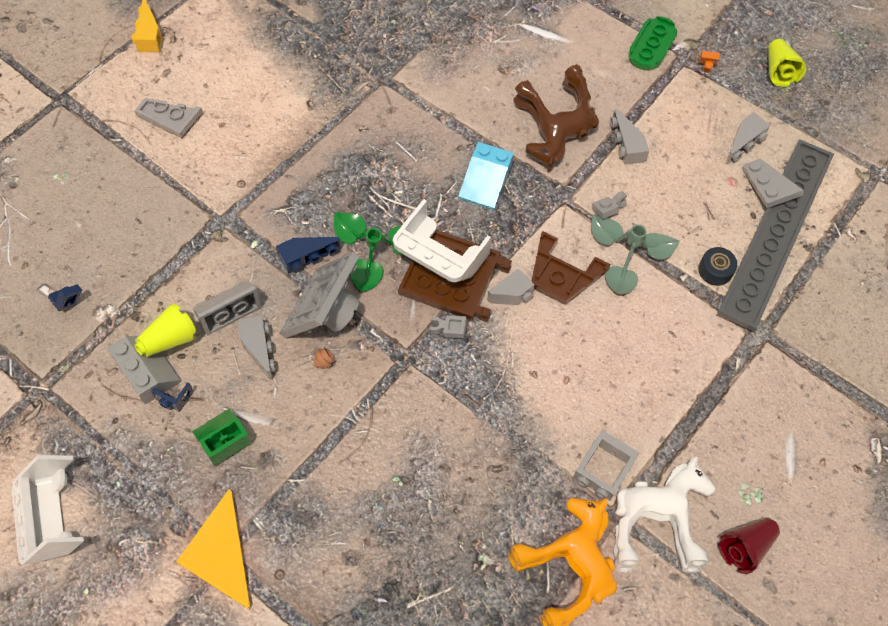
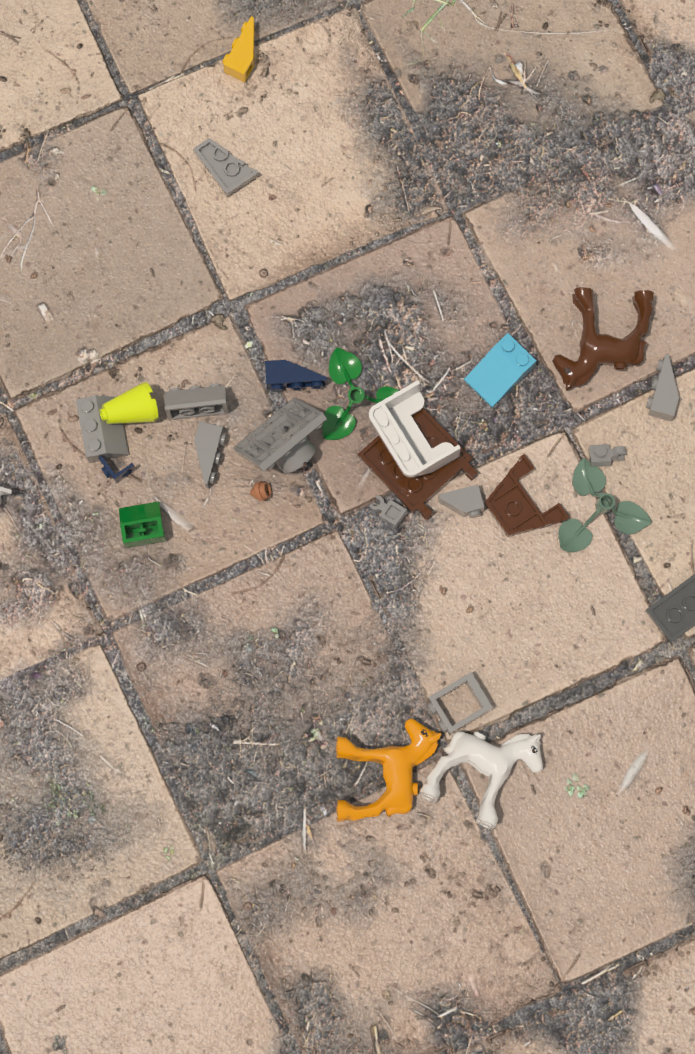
camera: 30 degrees right, 15 degrees up
dark blue bracket [48,284,82,311] -> none
yellow tile [176,490,251,610] -> none
black wheel [698,247,737,286] -> none
dark red cone [718,517,780,575] -> none

